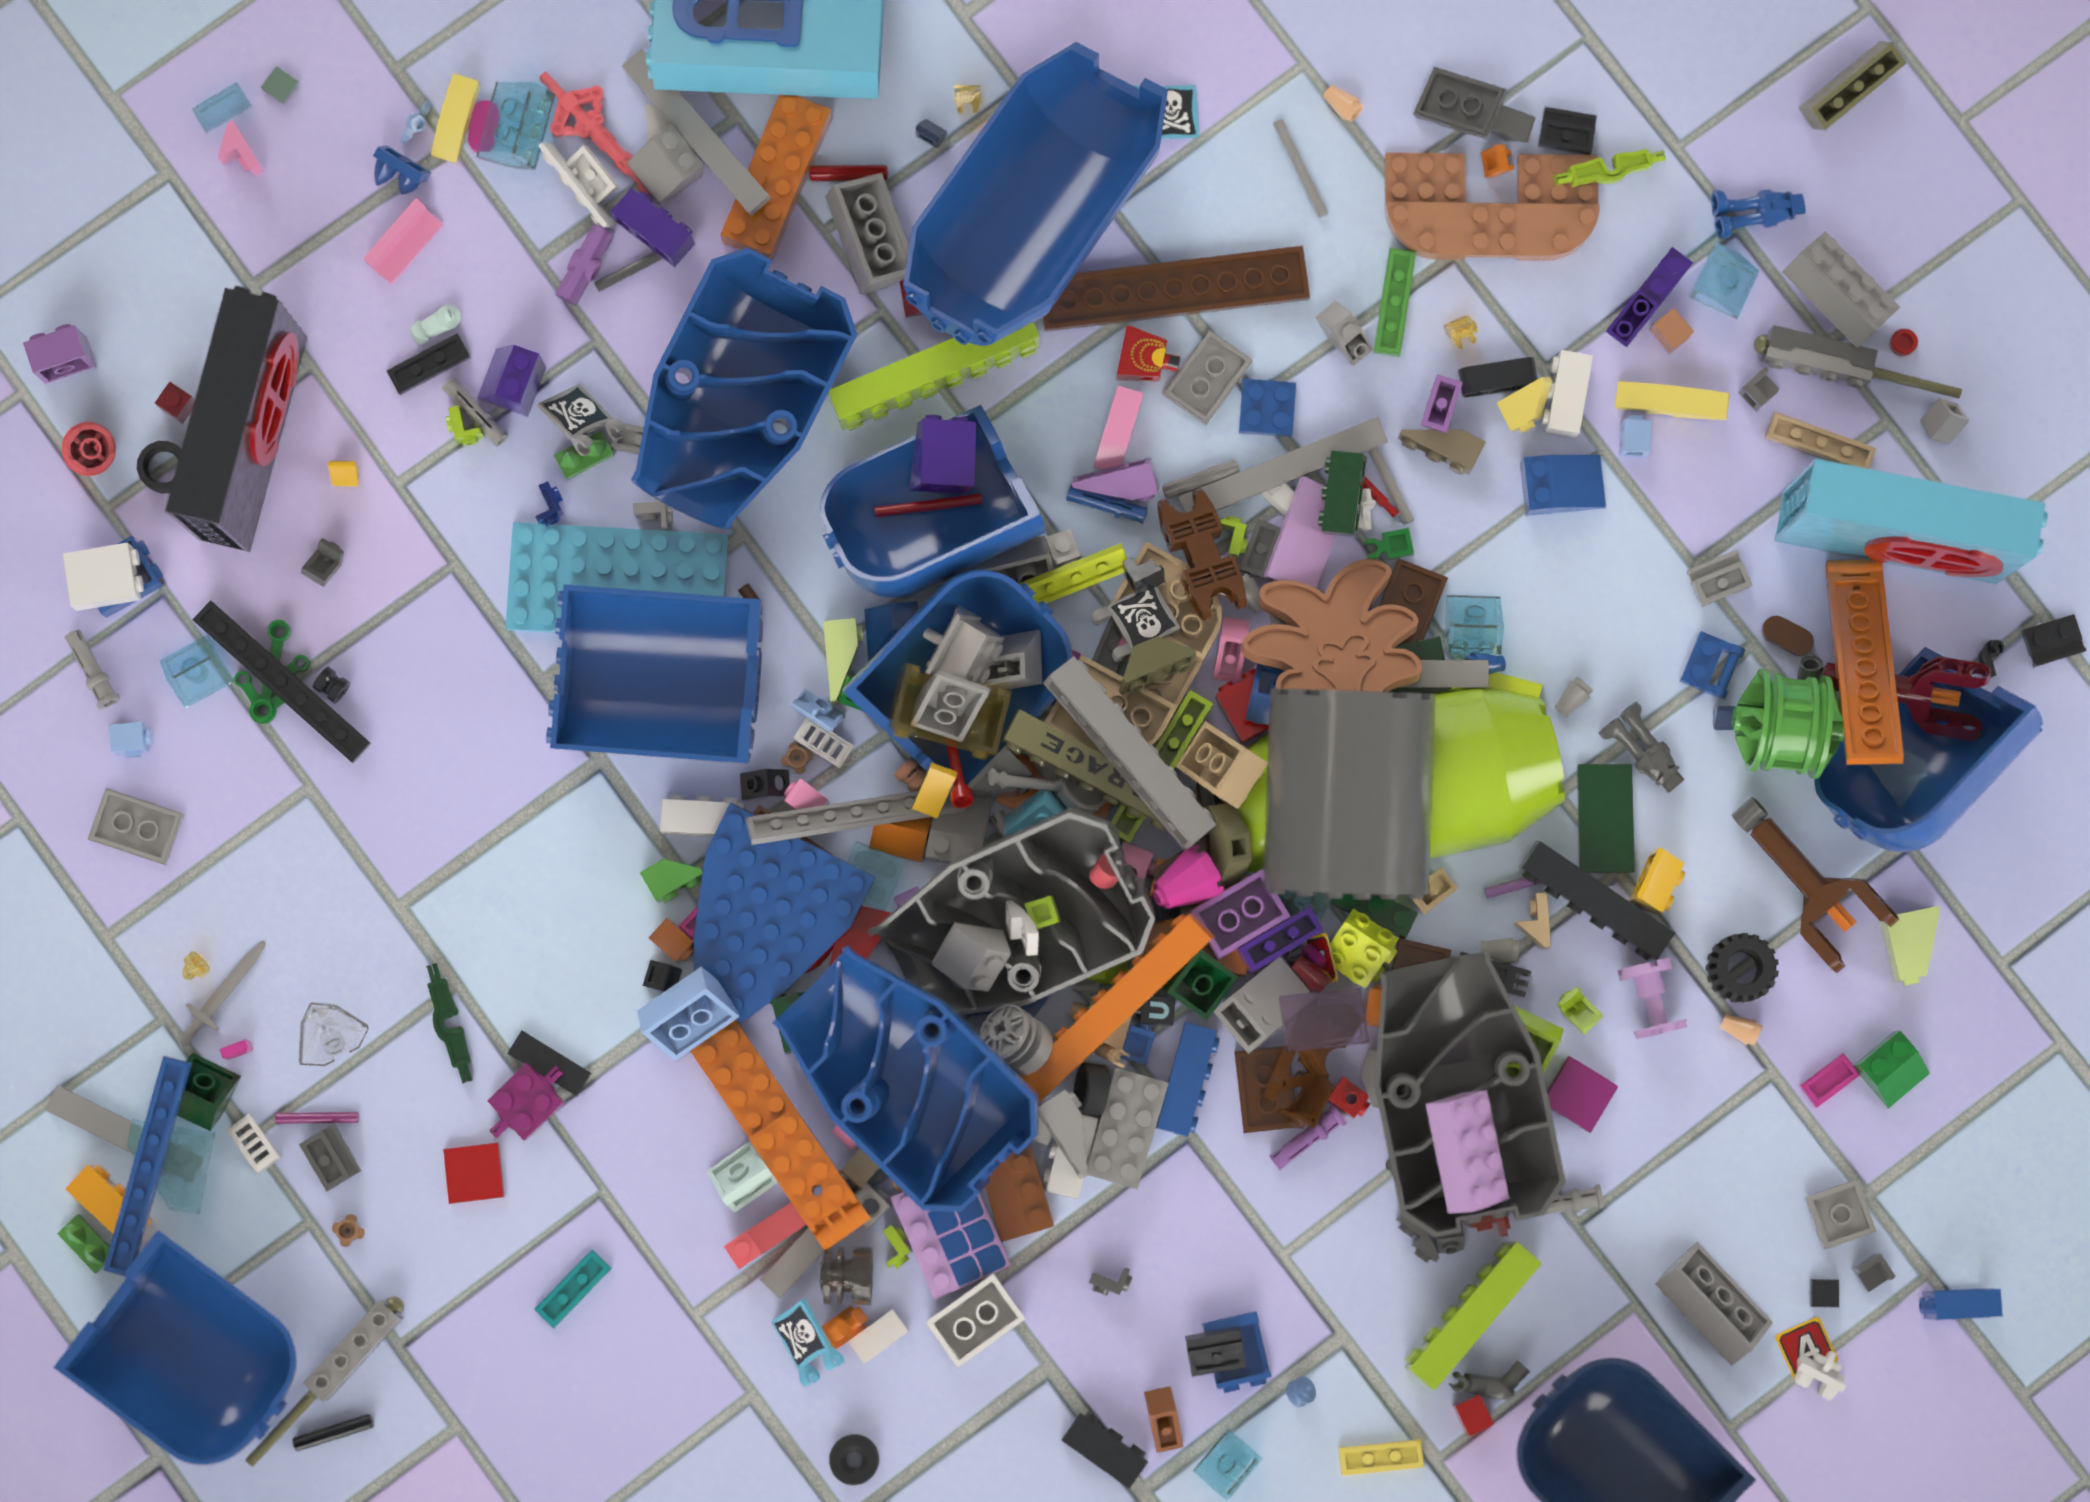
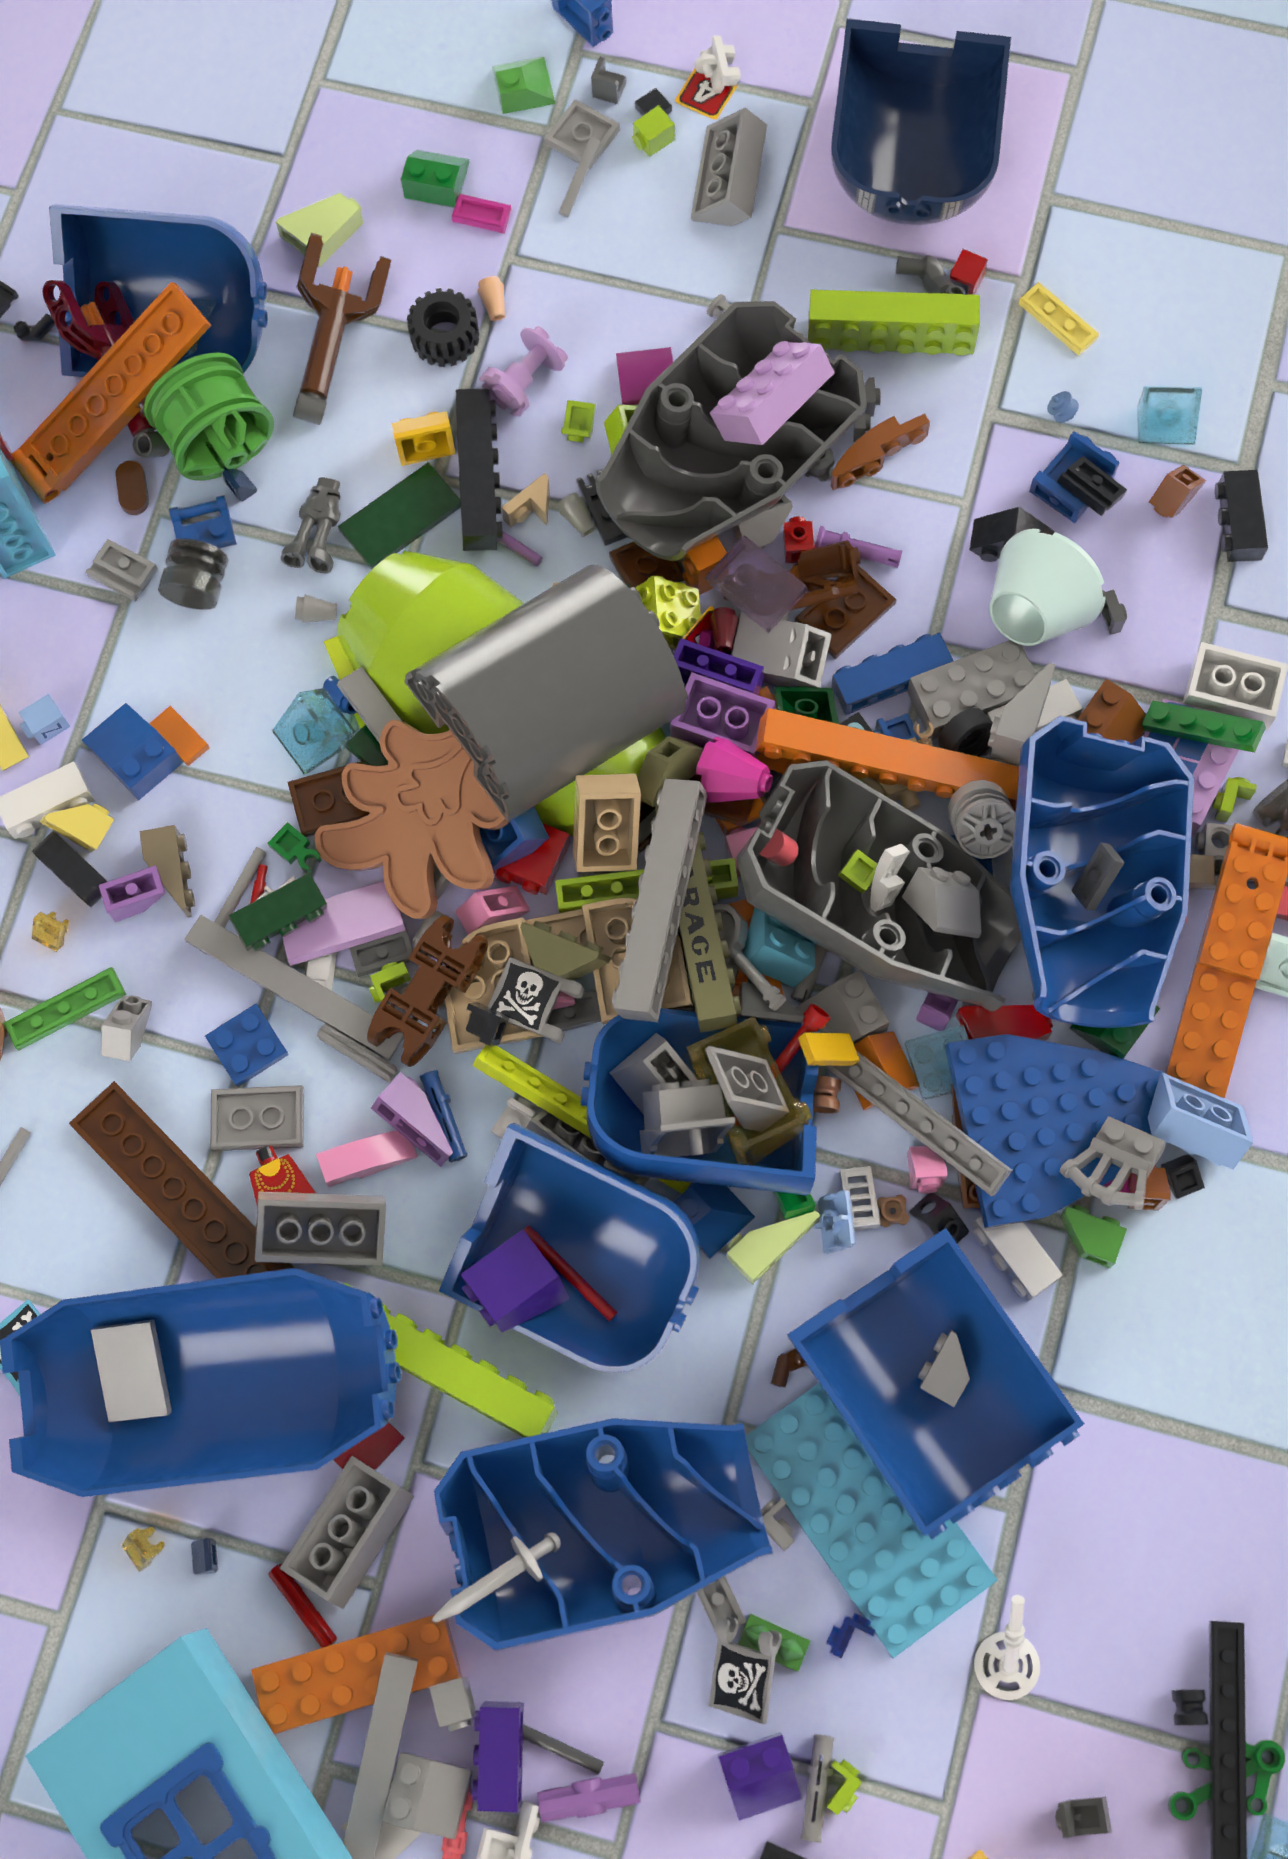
camera: 120 degrees left, 10 degrees down
none -> light grey tile [91,1319,172,1422]
none -> orange tile [149,706,210,766]
none -> clear smoke wheel [158,538,229,610]
none -> light grey brick [255,1192,386,1266]
none -> light grey brick [429,1677,476,1732]
none -> light grey sword [432,1533,561,1622]
none -> bright green slope [492,56,555,114]
none -> light grey bar [558,137,600,217]
none -> lime brick [632,105,675,157]
none -> dark orange slope [830,414,930,490]
none -> light grey slope [918,1329,970,1407]
none -> black brick [969,506,1055,562]
none -> white dish [974,1595,1040,1700]
none -> light aqua cone [990,529,1106,646]
none -> light grey plate [1059,1116,1166,1210]
none -> dark grey plate [1071,843,1125,911]
none -> green plate [1142,700,1266,753]

